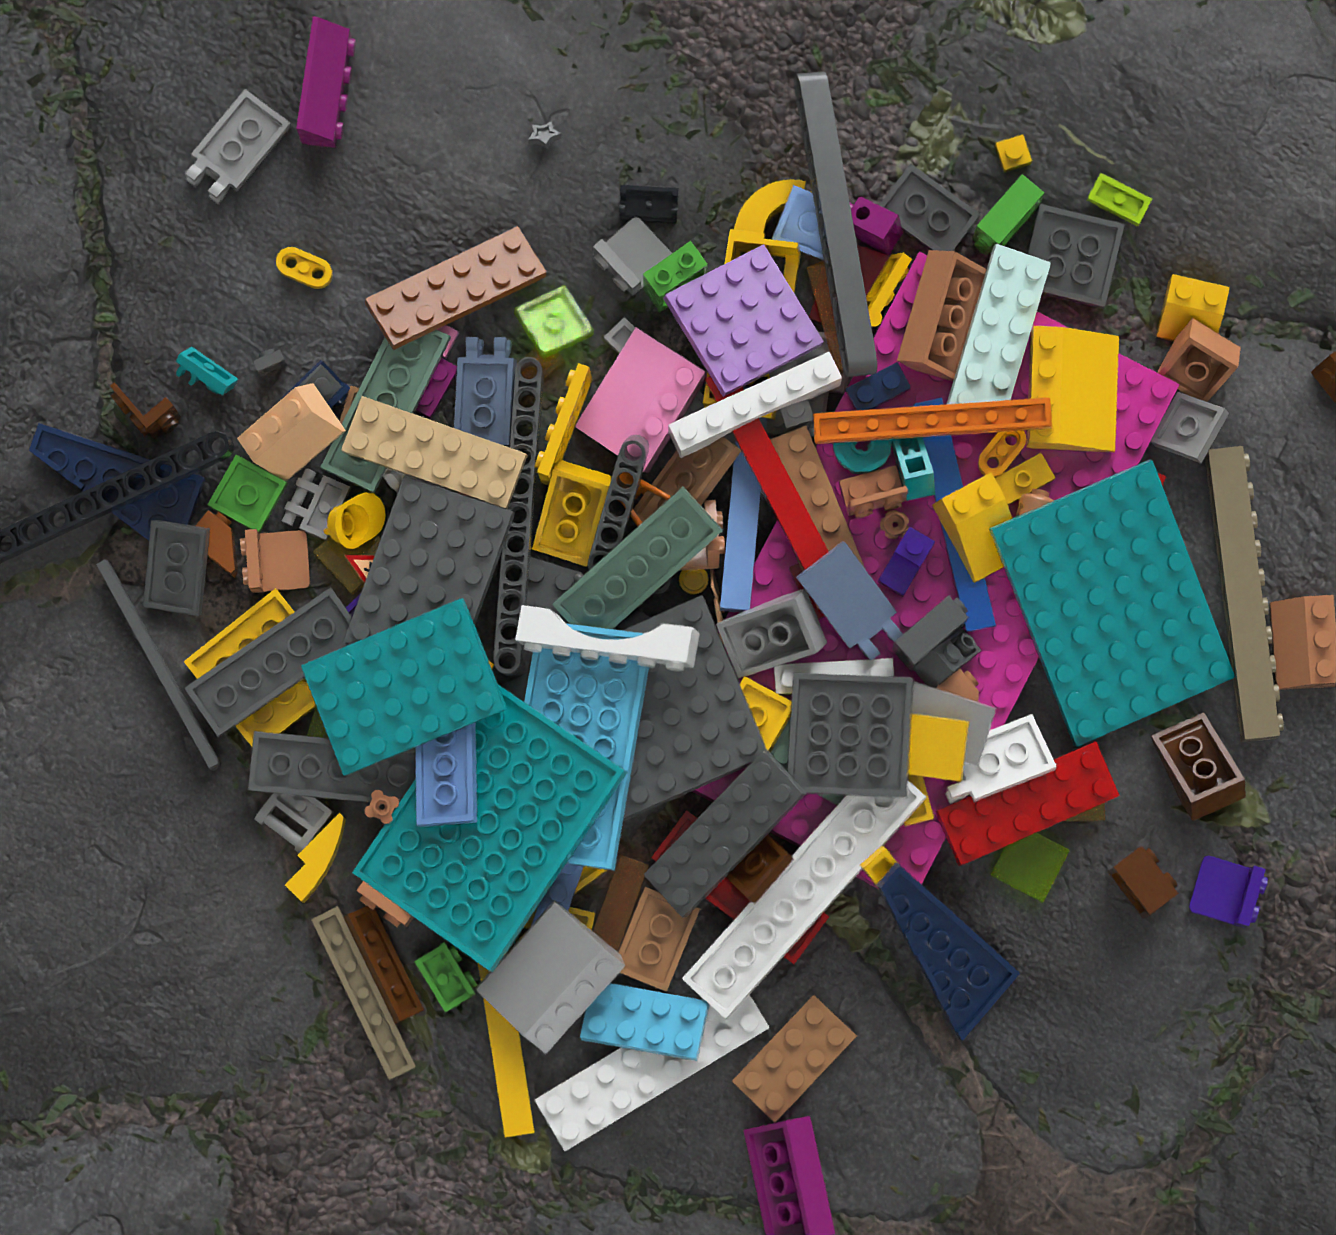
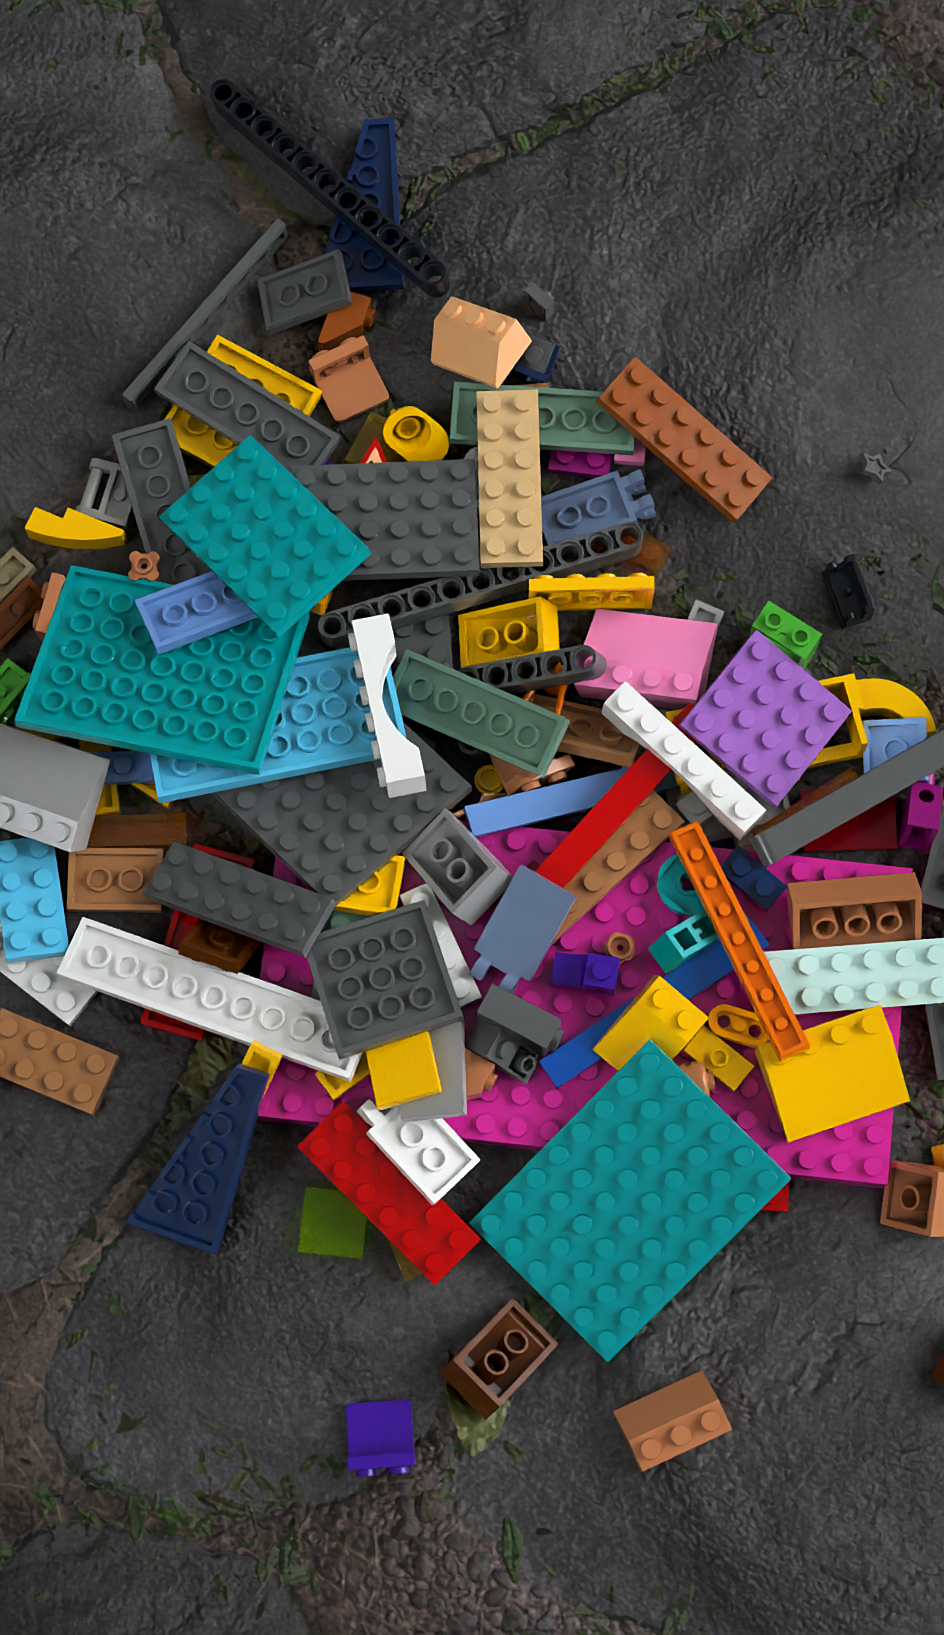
camera: 70 degrees right, 5 degrees down
reddish brown bracket [110,382,181,440] -> none
teal plate [175,347,239,395] -> none
light grey tile [185,89,291,204] -> none
bright green plate [207,455,288,534] -> none
yellow plate [276,247,333,289] -> none
light grey plate [282,468,351,541] -> none
magenta slope [296,16,356,148] -> none
clear neon green plate [514,285,594,359] -> none
light grey bracket [593,217,672,296] -> none
nougat bracket [839,466,908,518] -> none
yellow plate [866,253,912,327] -> none
reddish brown brick [1107,846,1178,919] -> none
light grey plate [1150,391,1229,463] -> none
dark tan brick [1205,446,1284,743] -> none

